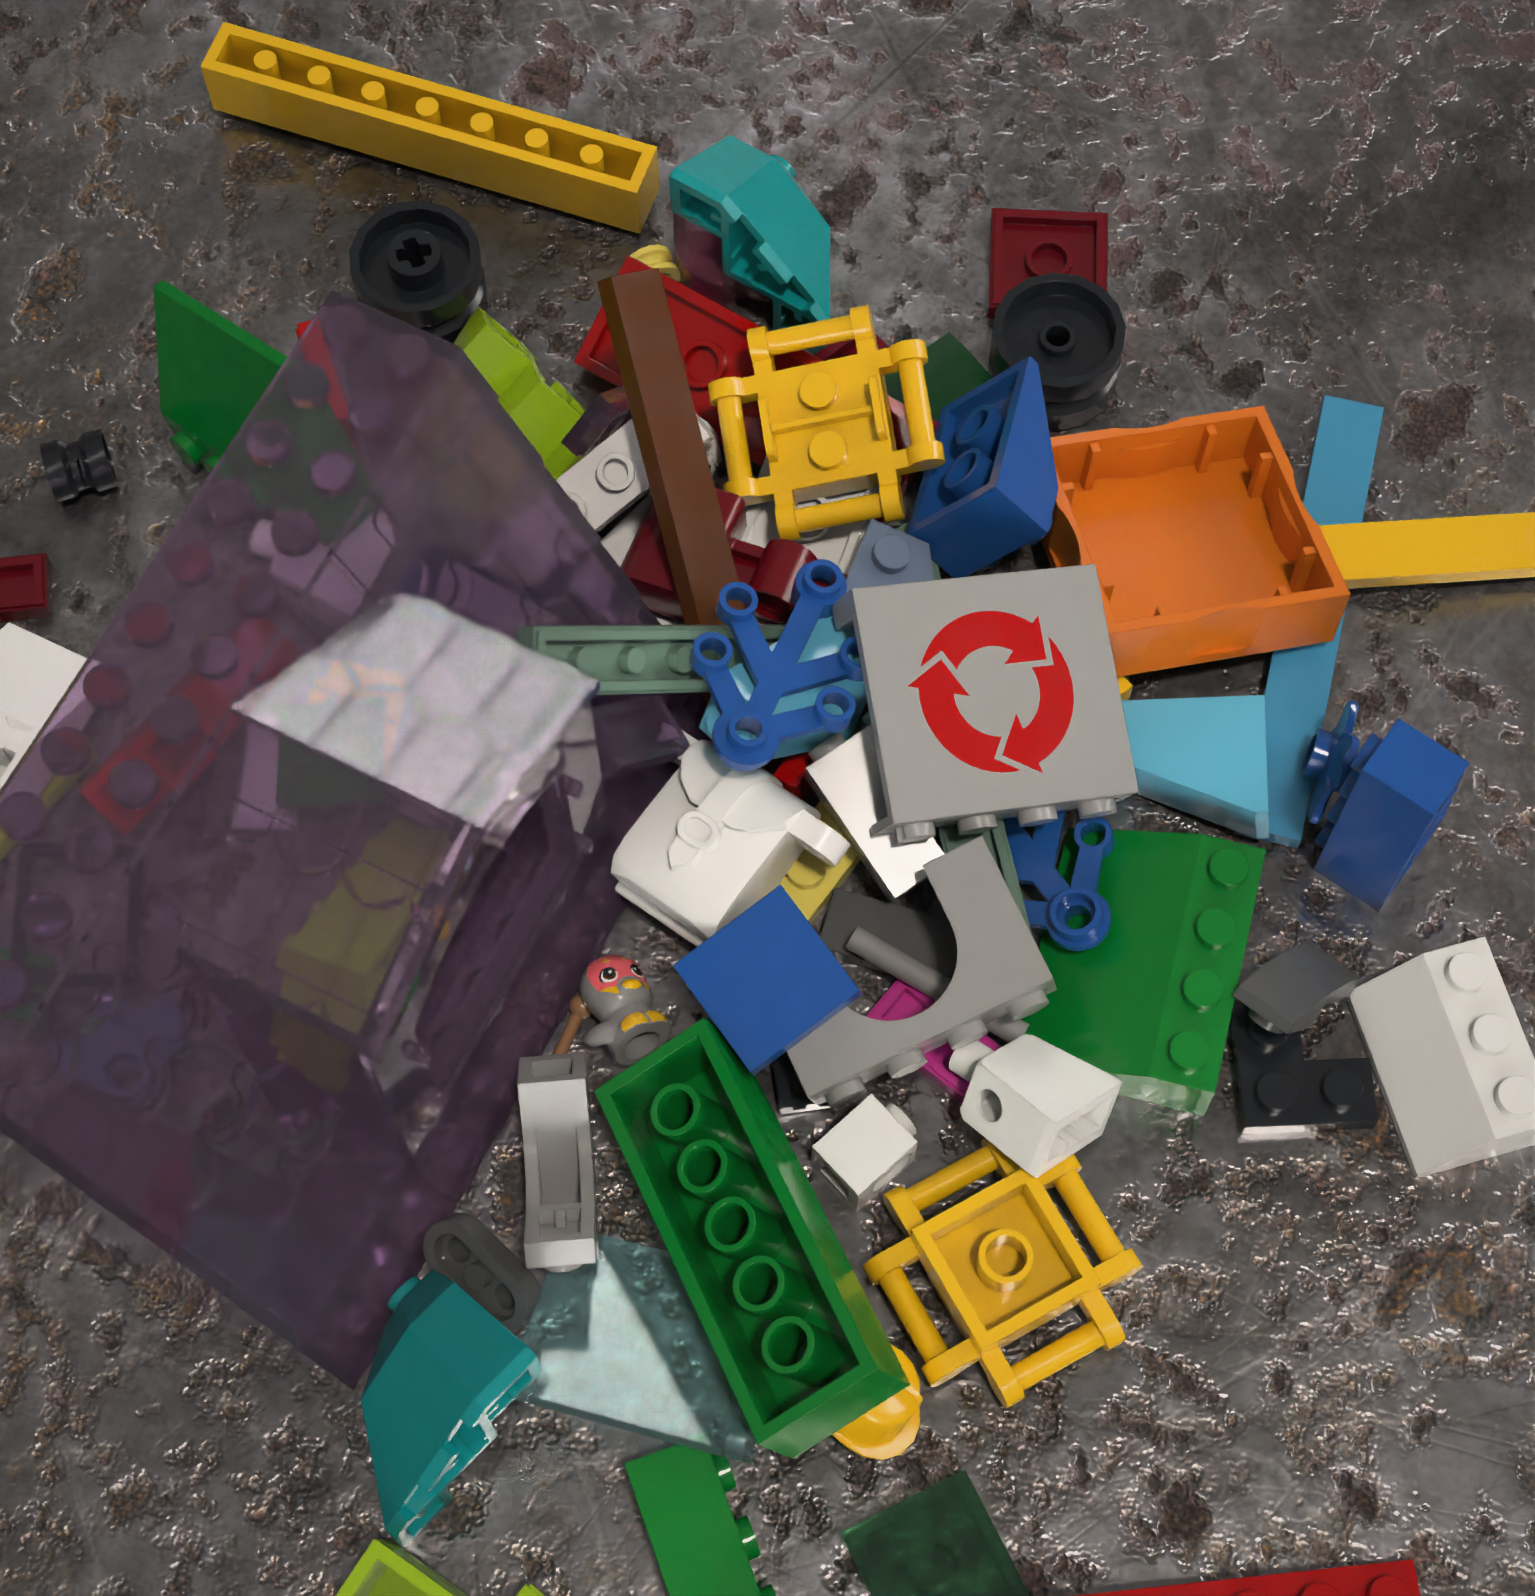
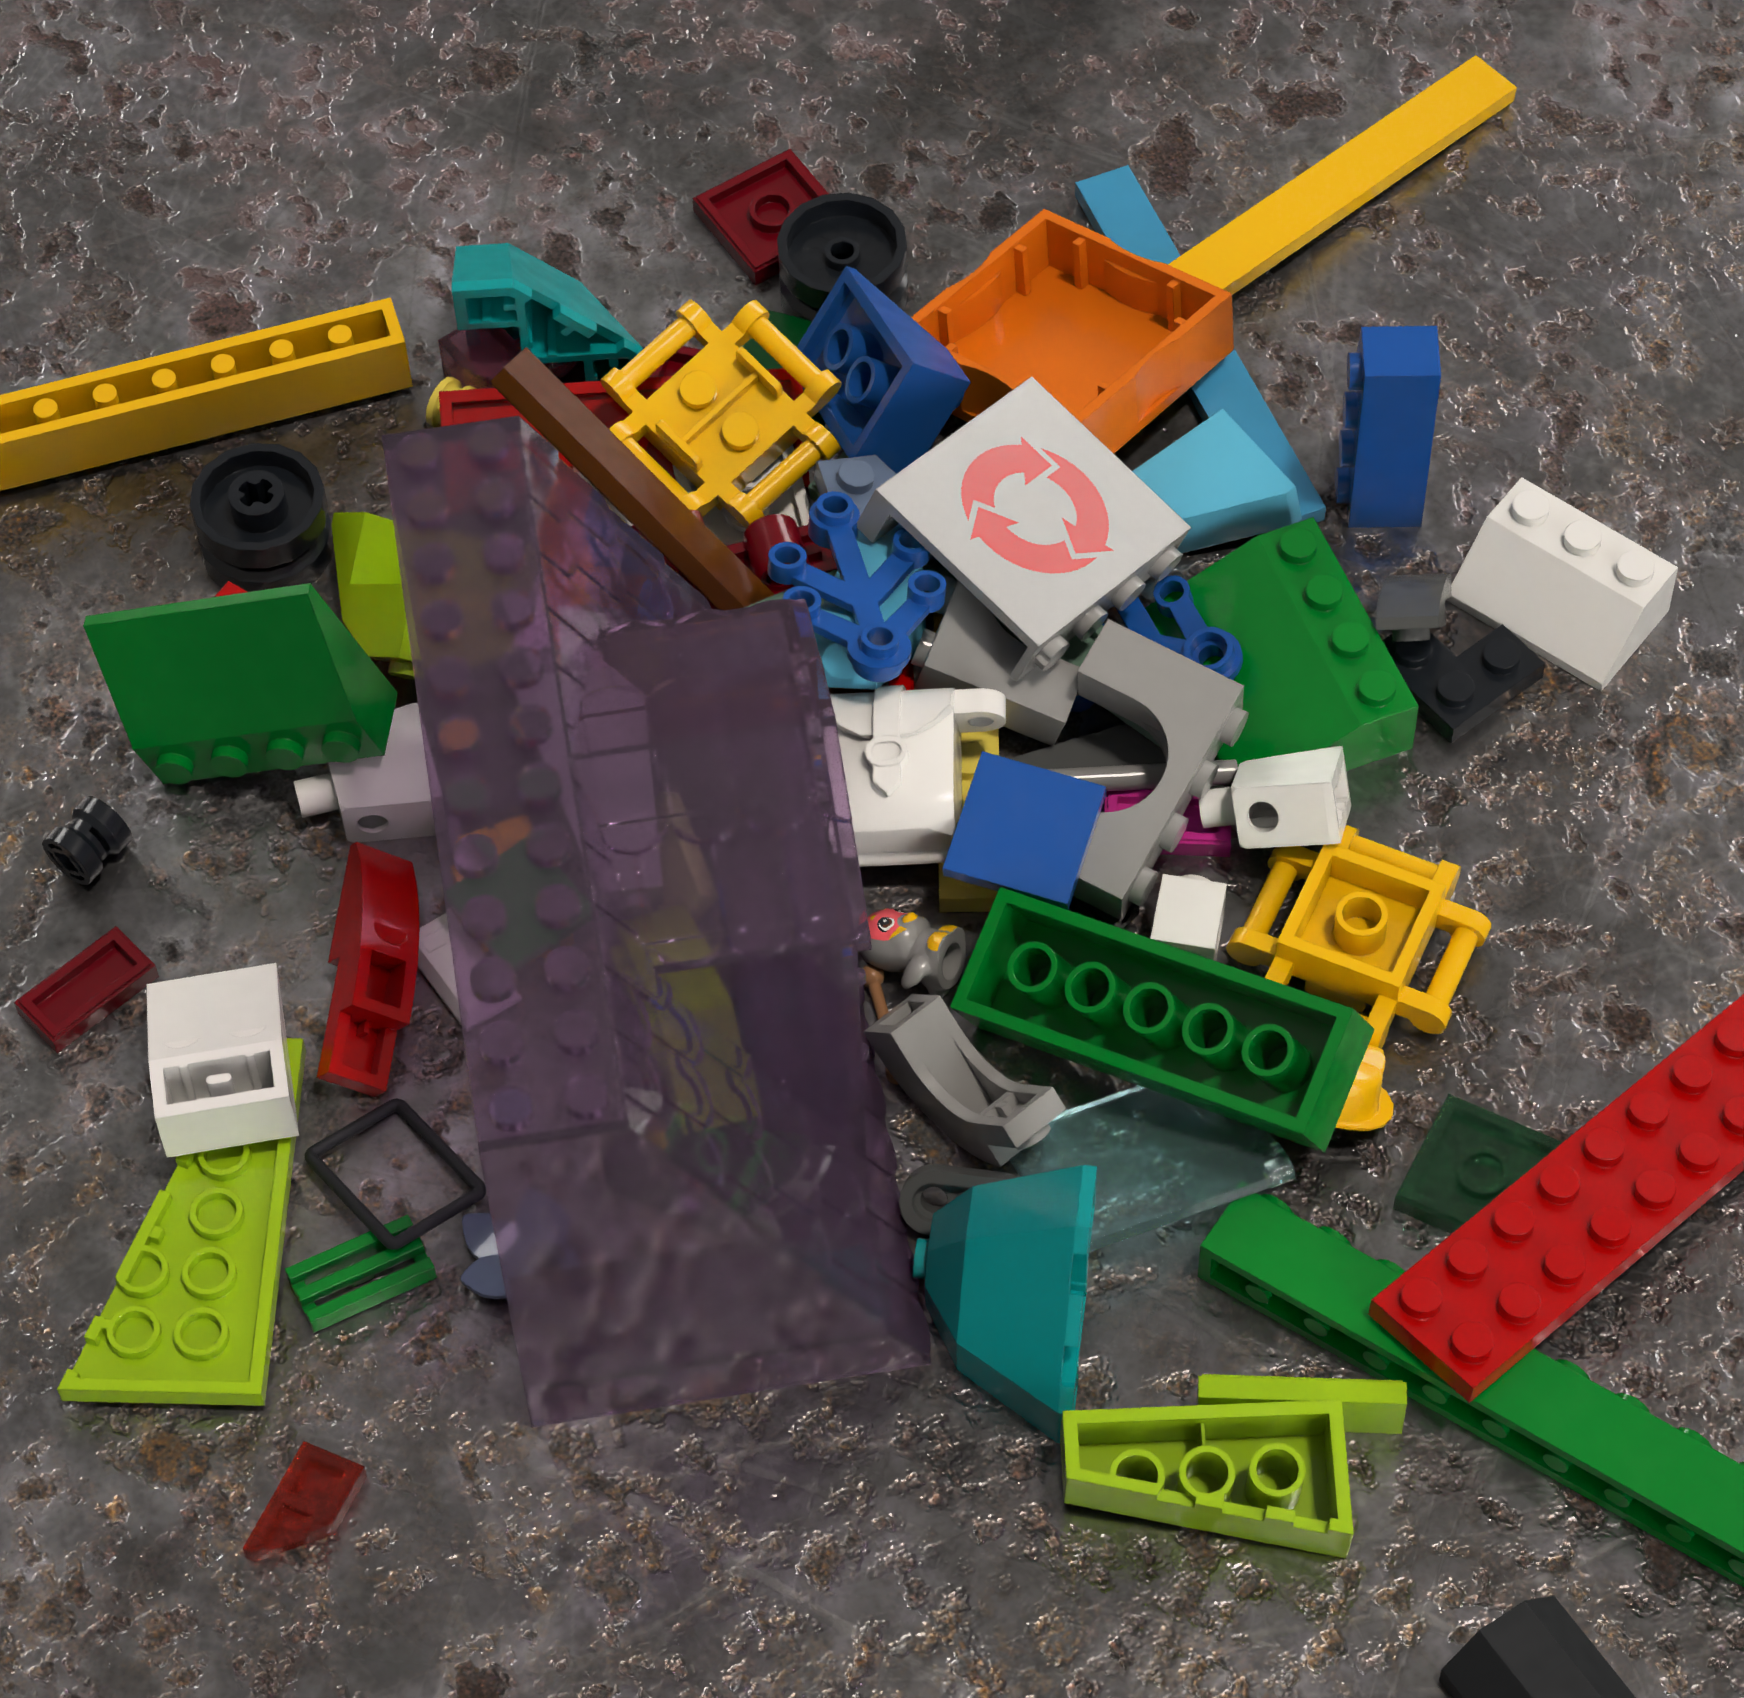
camera: 35 degrees left, 10 degrees down
blue plate [1301,699,1360,825] -> none

